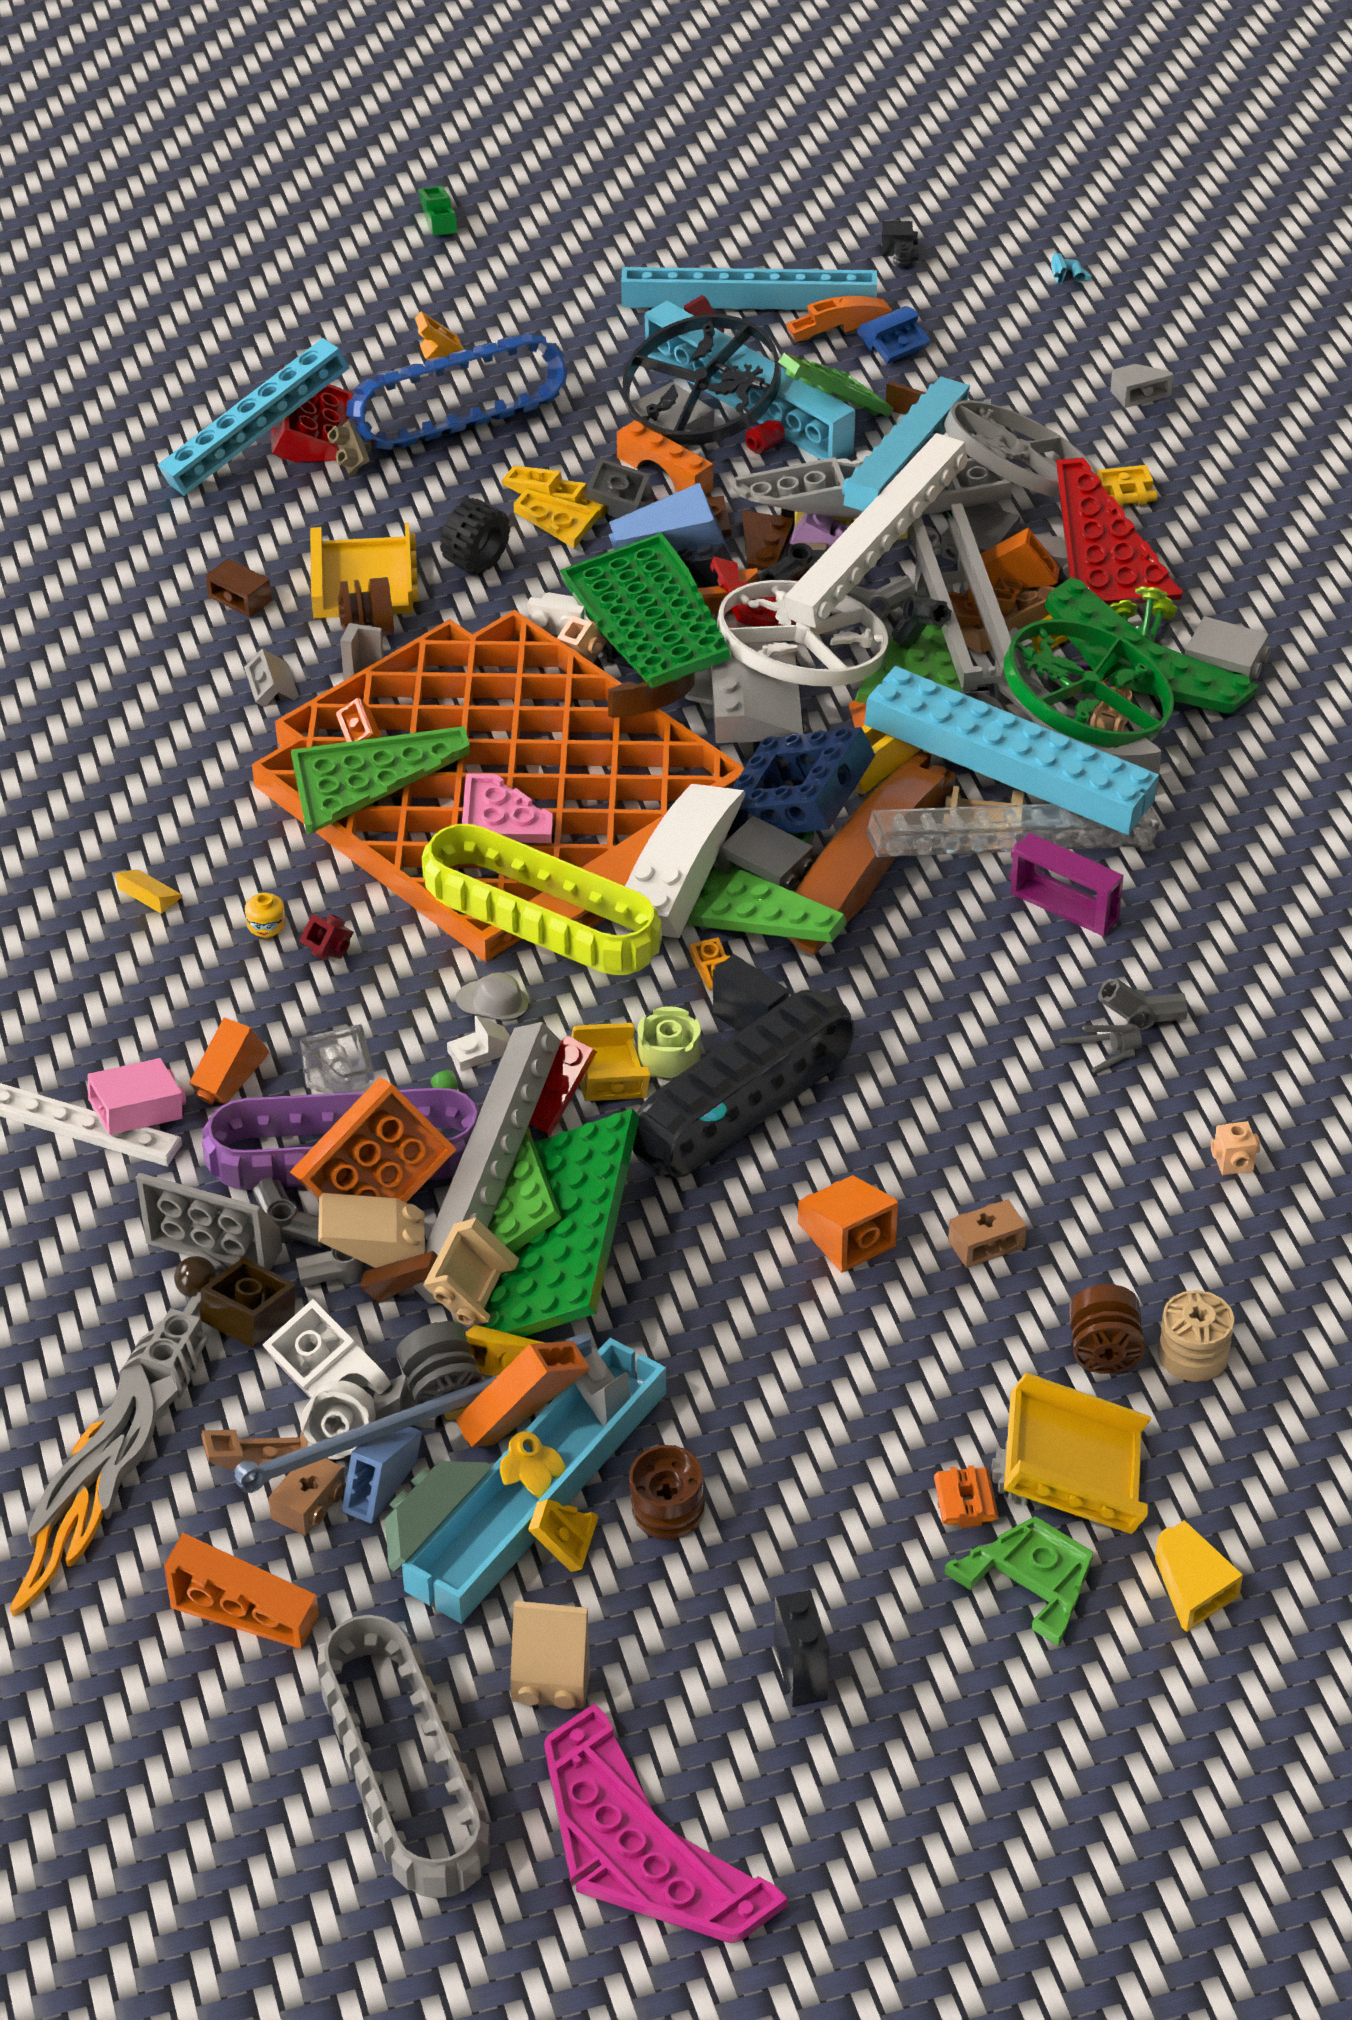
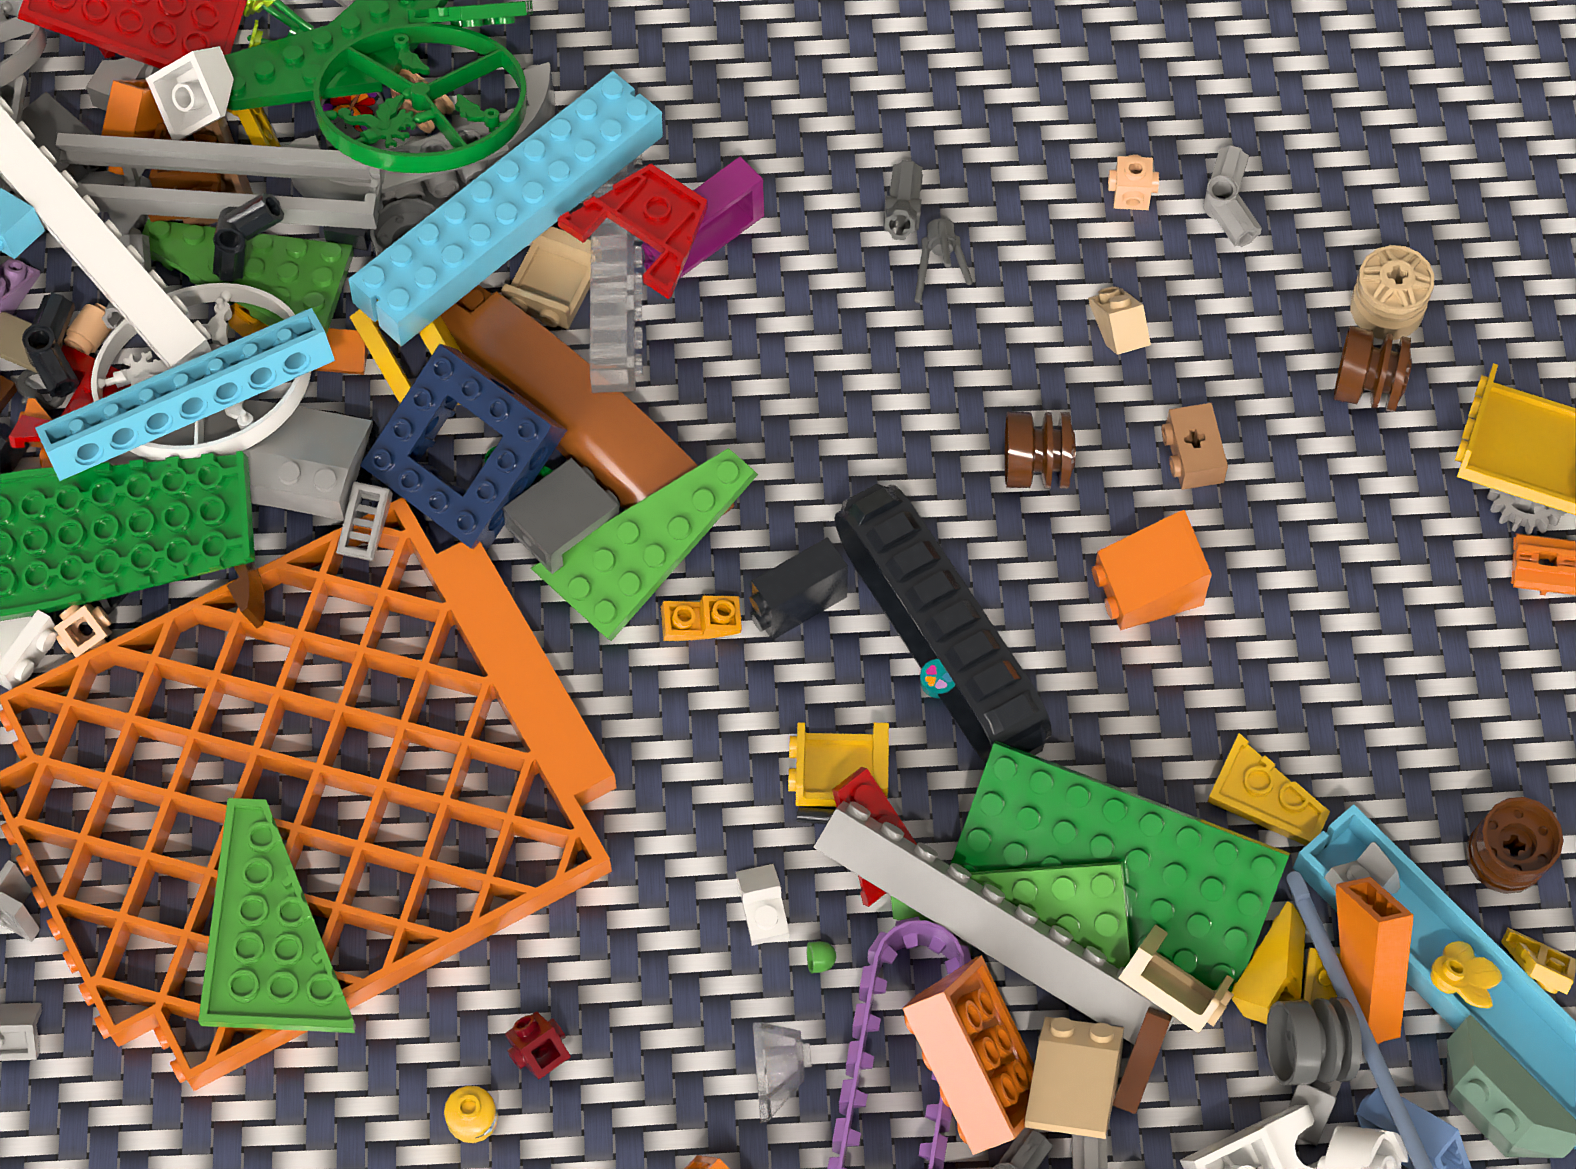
camera: 75 degrees left, 20 degrees up
orange slope [336,697,382,742] -> none
neon yellow piece [422,824,662,975] -> none
light grey piece [455,972,529,1020] -> none
bright pink plate [462,774,553,843] -> none
white slope [624,784,746,938] -> none
yellowish green brick [637,1007,701,1078] -> none
none -> medium azure brick [35,308,335,481]
none -> white slope [146,46,234,141]
none -> light grey slope [336,482,393,561]
none -> green wing [407,0,533,27]
none -> red wing [557,164,708,299]
none -> reddish brown wheel [1005,412,1076,489]
none -> tan slope [1088,287,1151,355]
none -> light grey piece [1203,145,1262,247]
none -> yellow wing [1207,733,1330,846]

